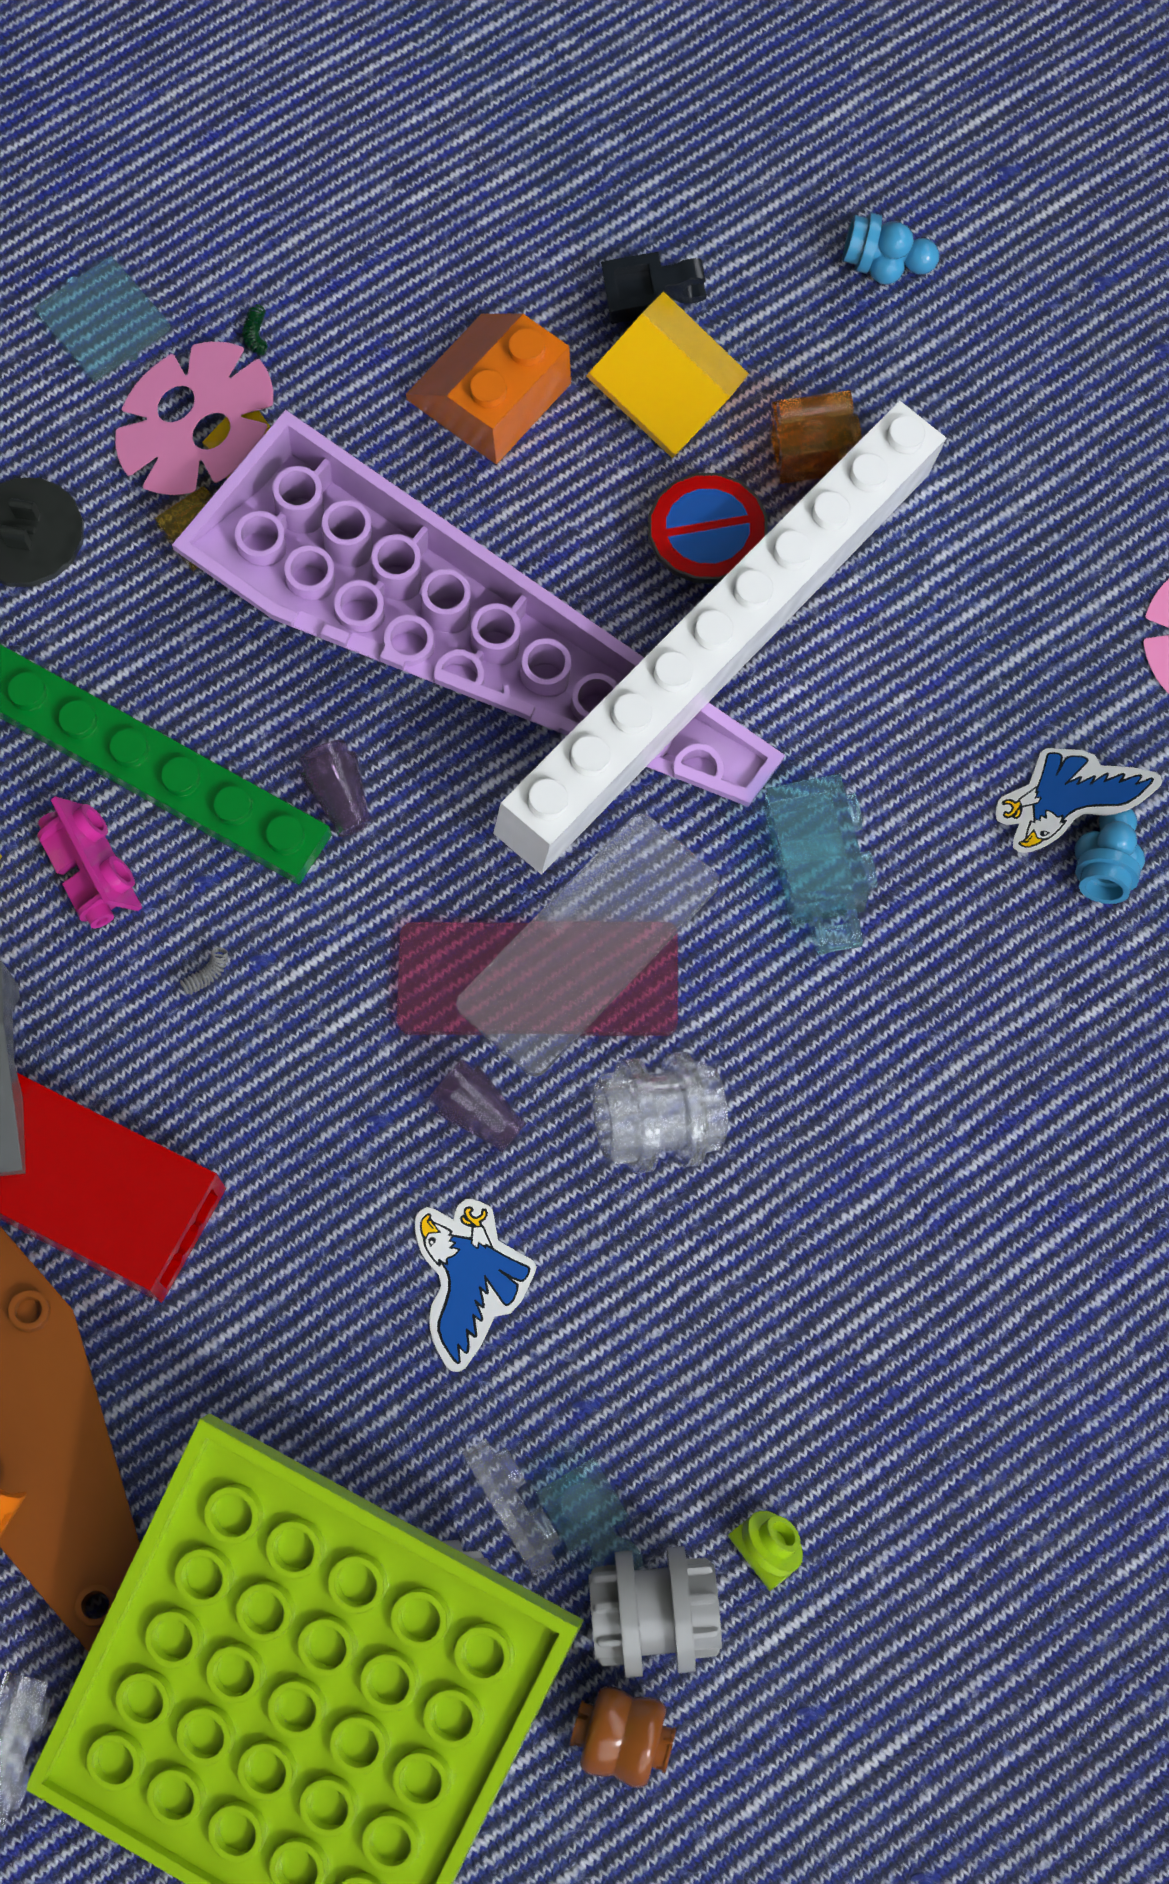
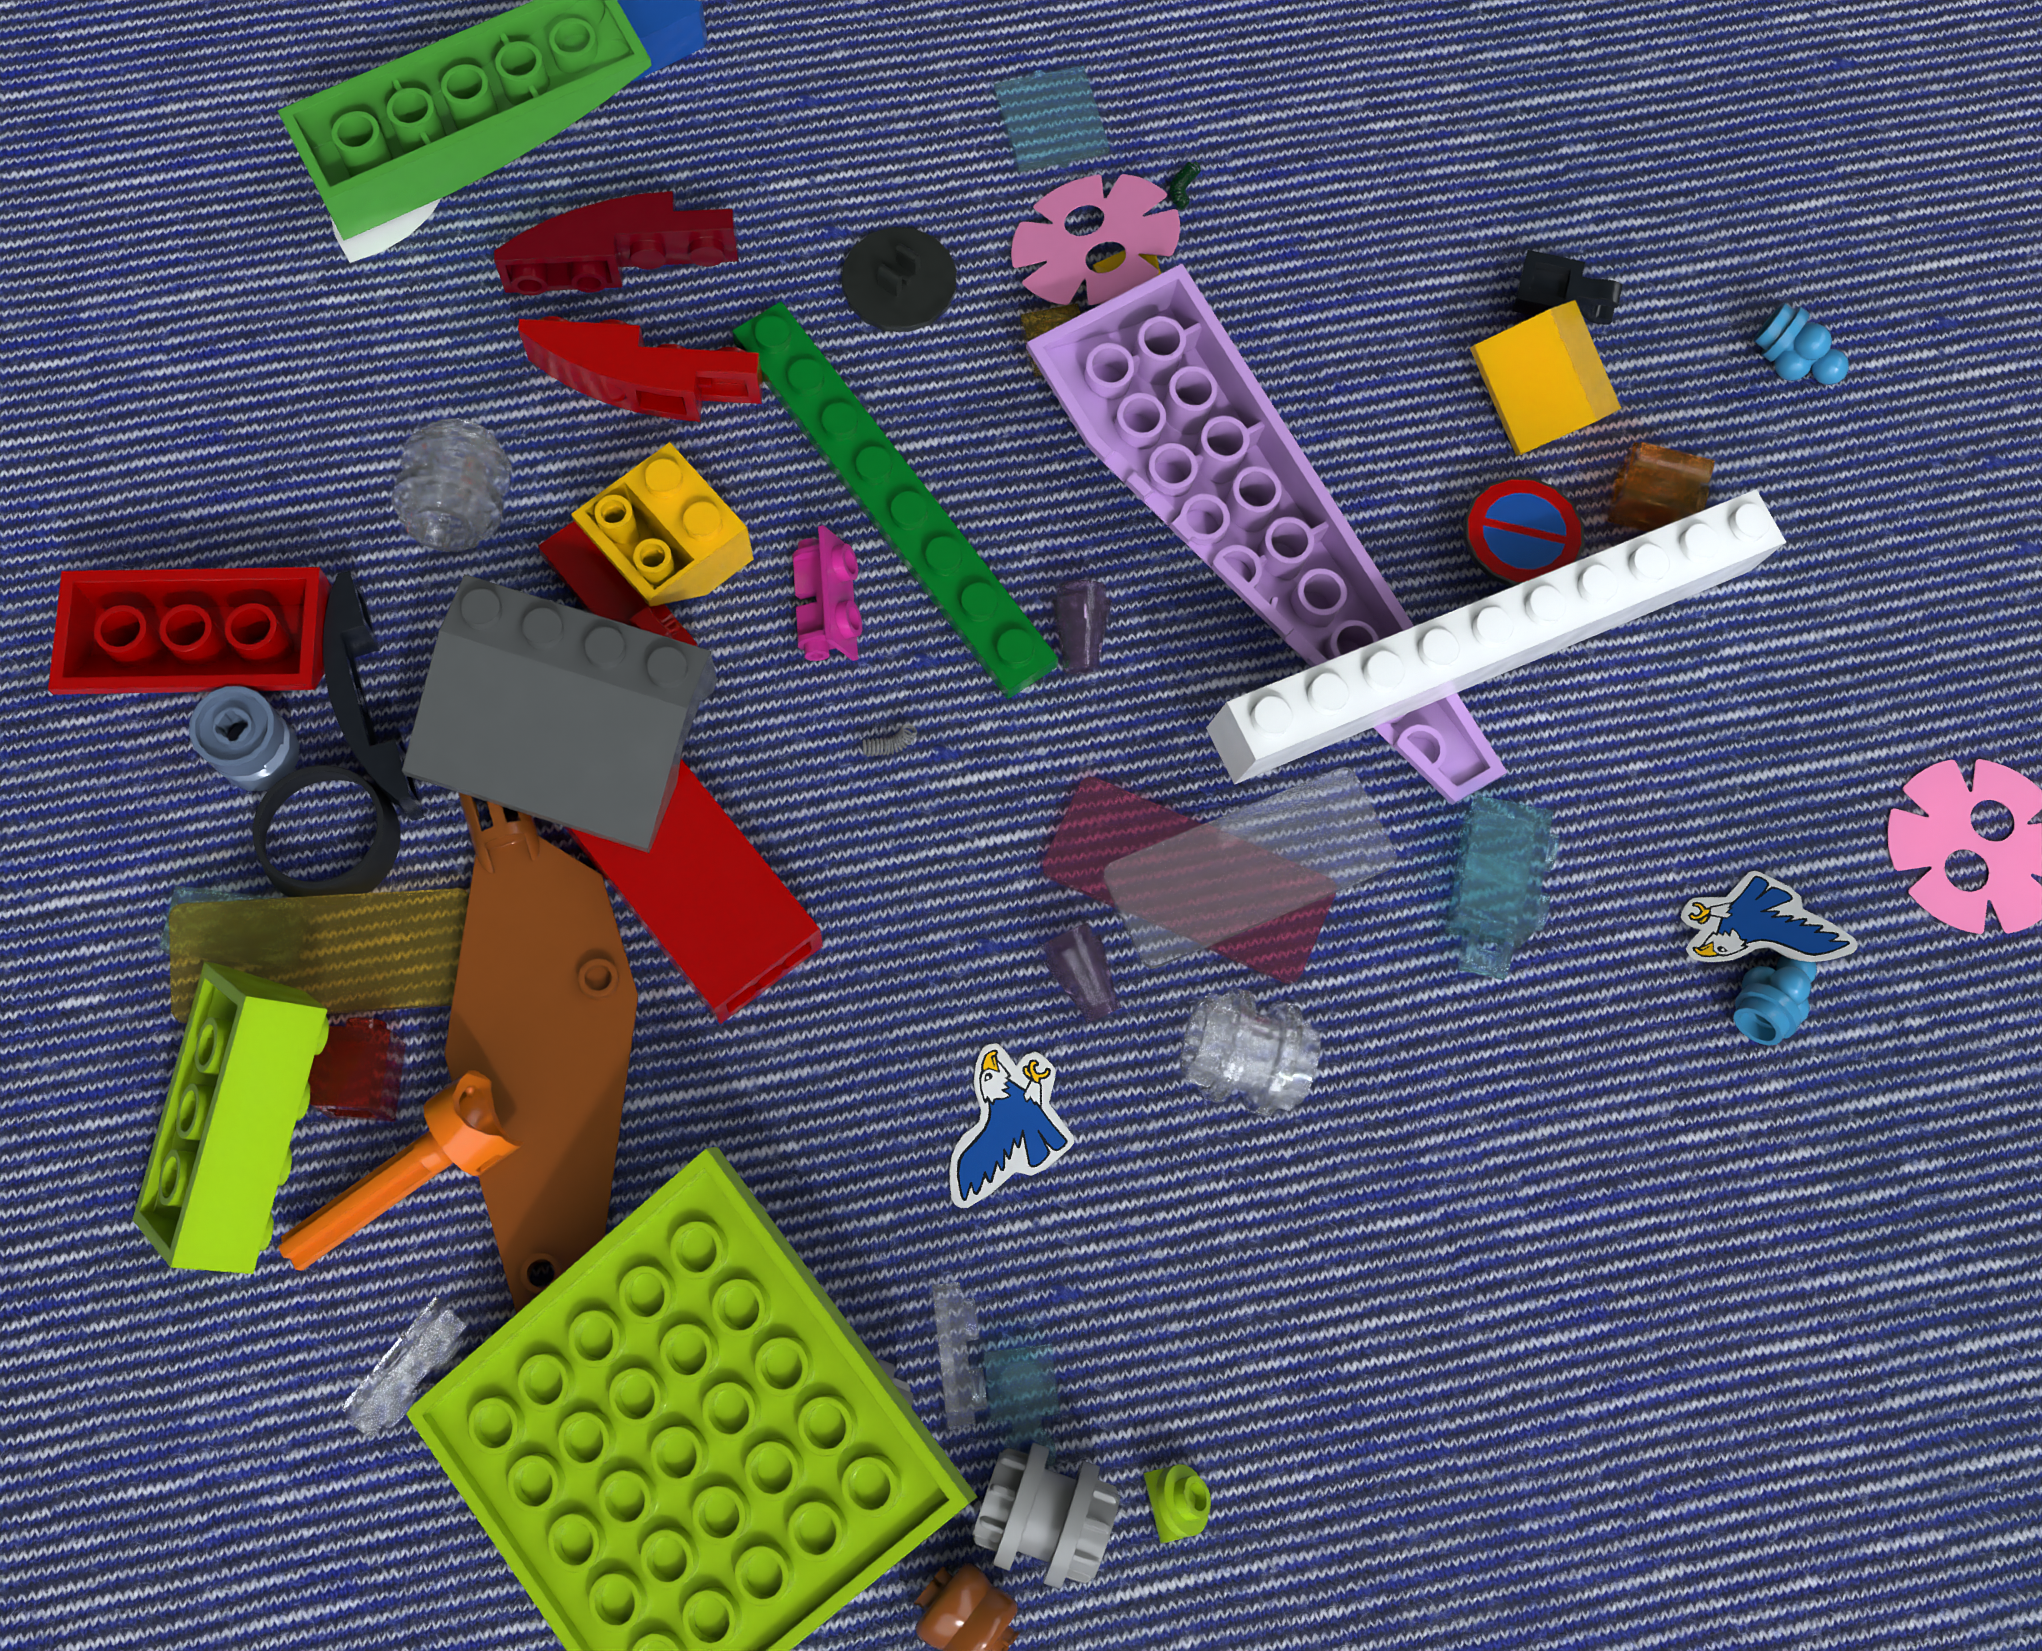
camera: 15 degrees right, 0 degrees up
orange slope [406,313,571,465] -> none

